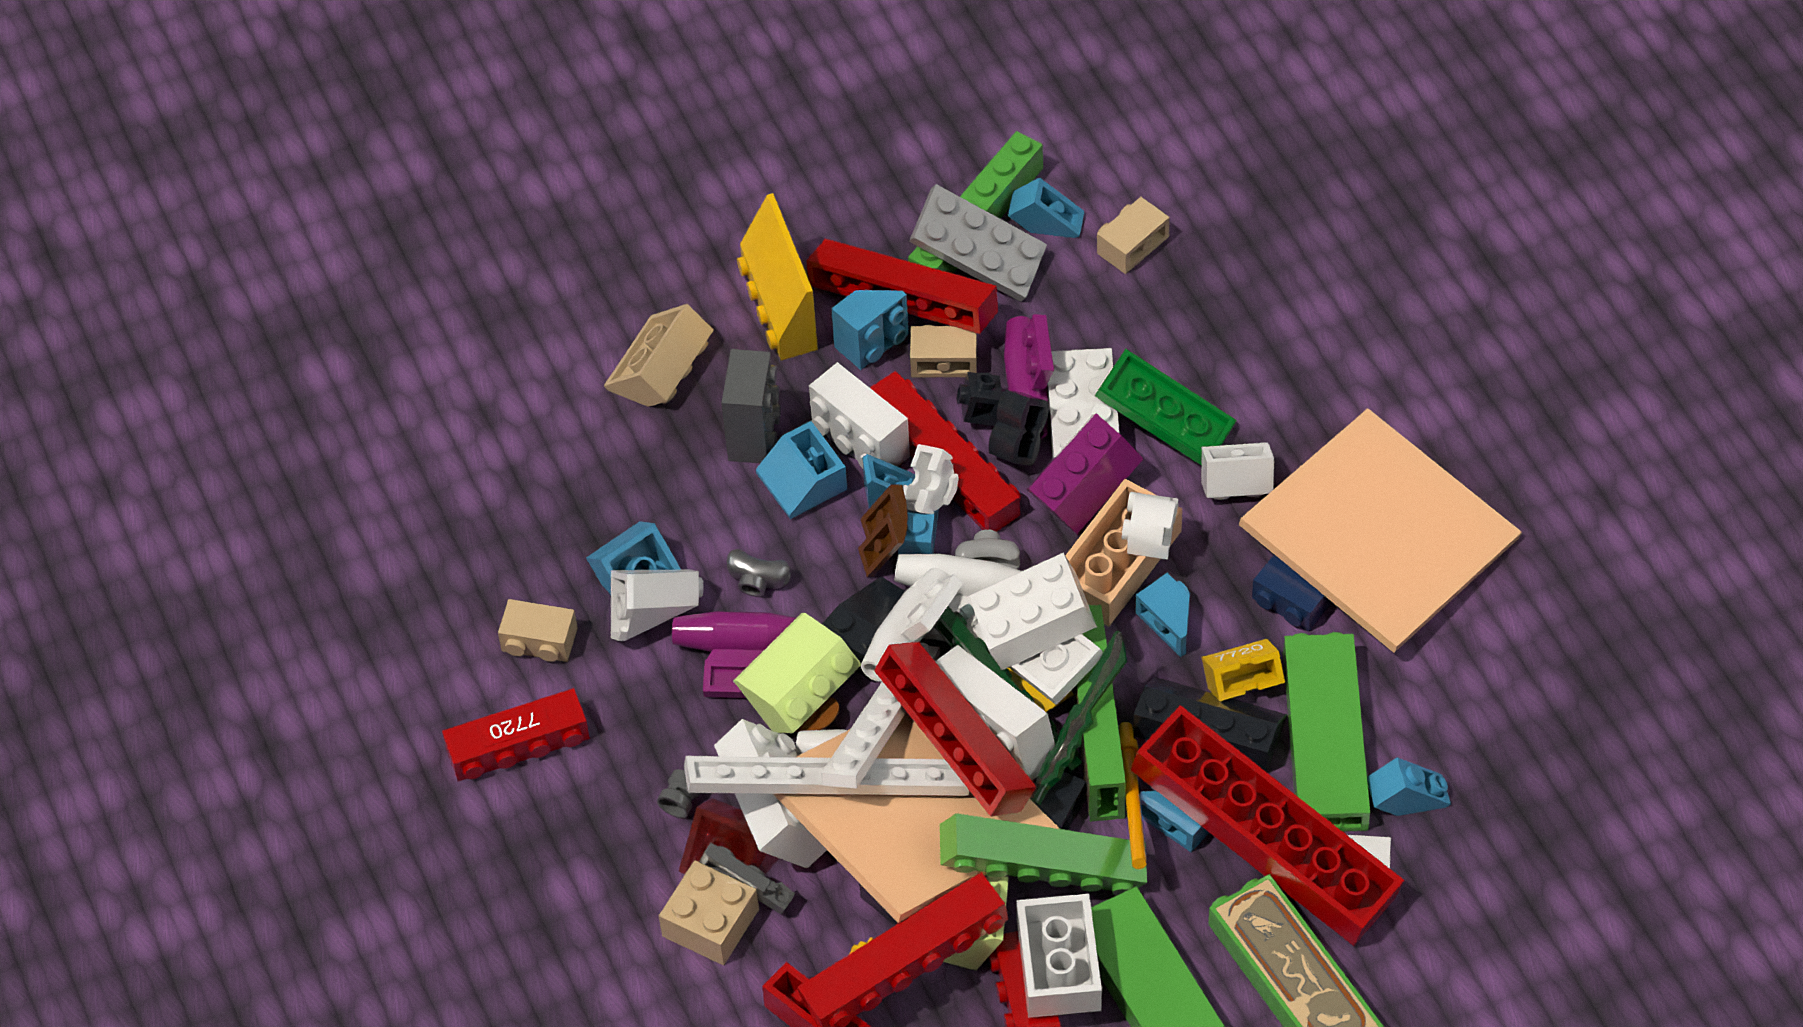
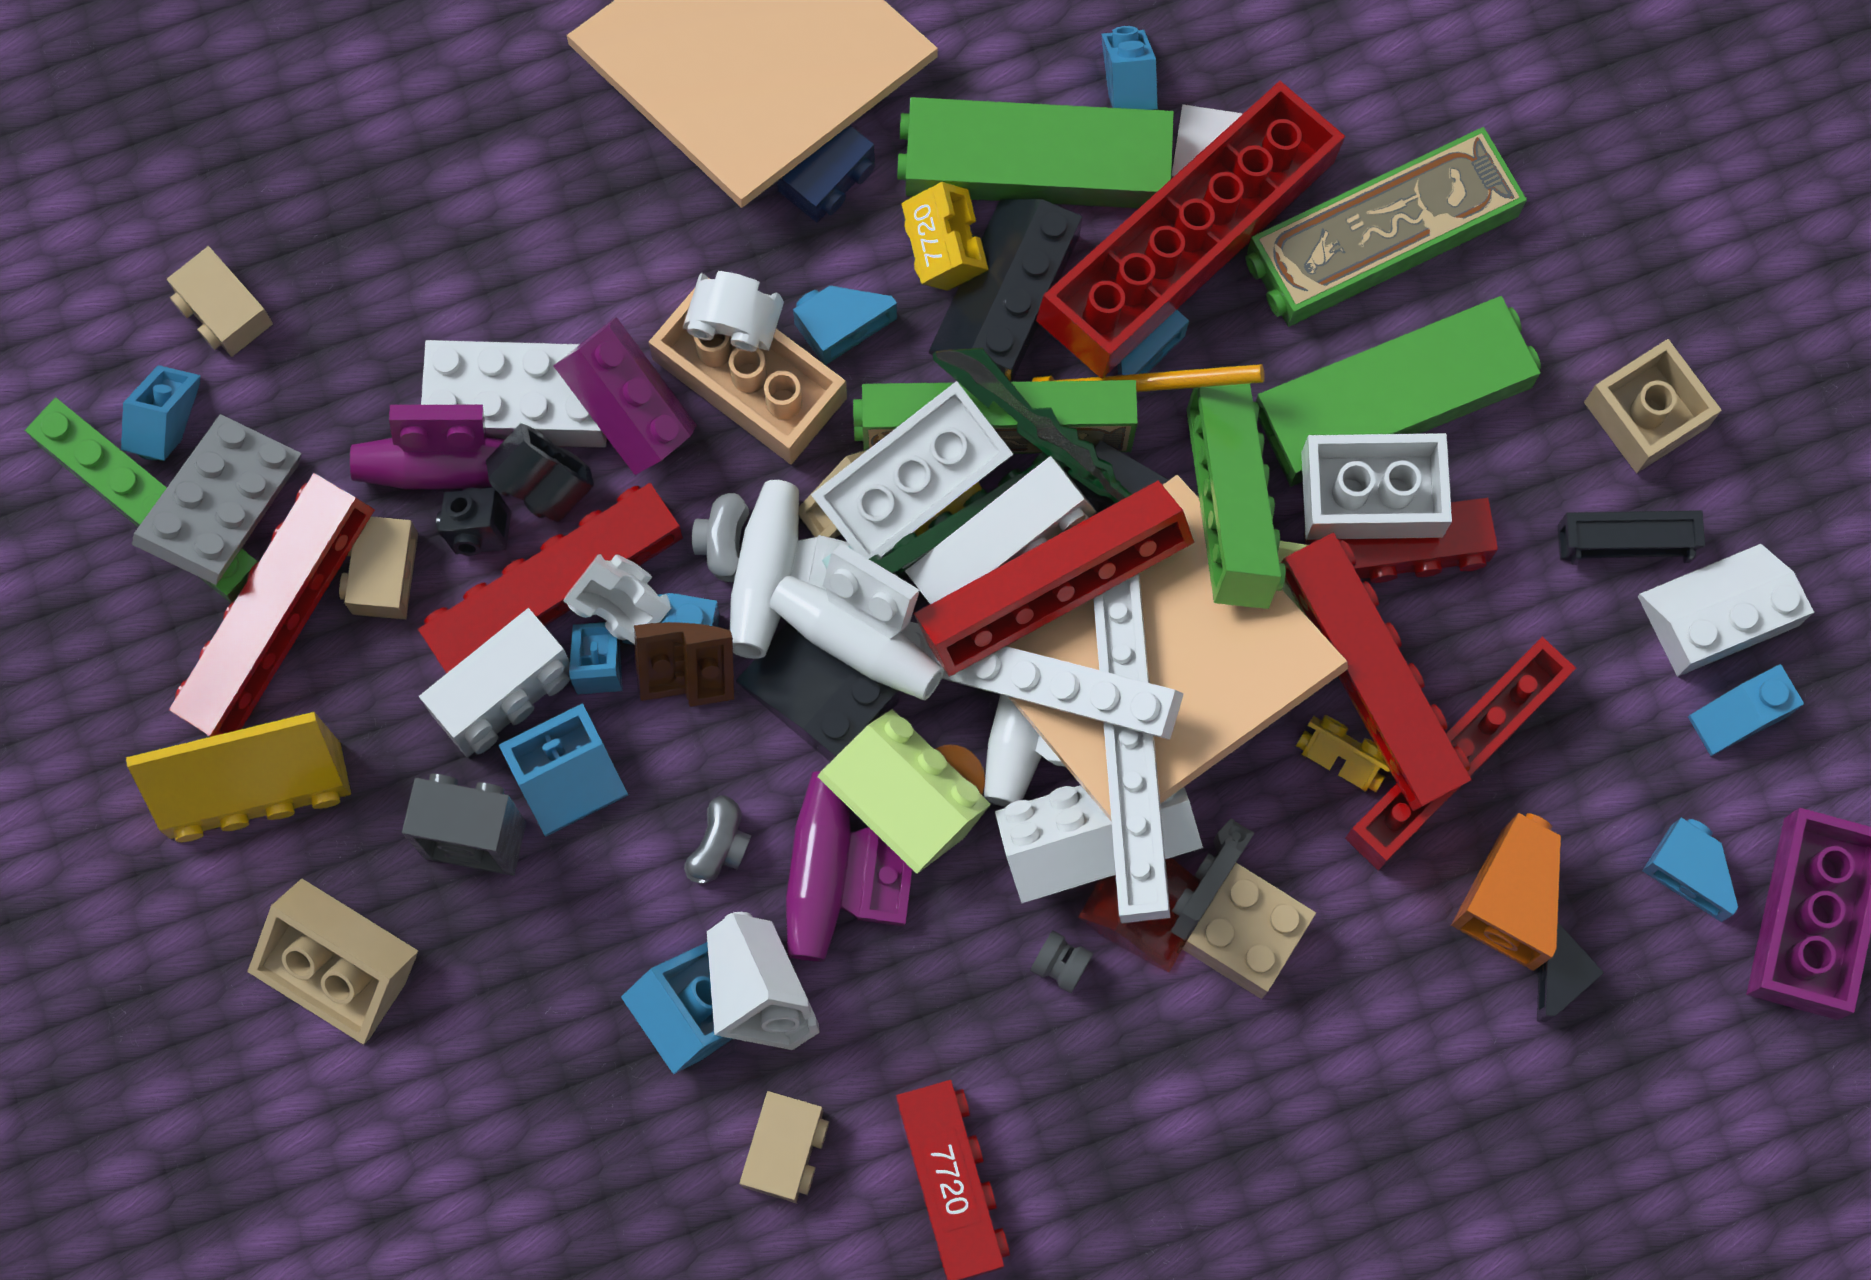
camera: 90 degrees left, 20 degrees up
dark azure slope [831,290,909,370] -> none
white brick [969,553,1097,670] -> none
green tile [1095,348,1237,466] -> none
white brick [1201,442,1274,500] -> none

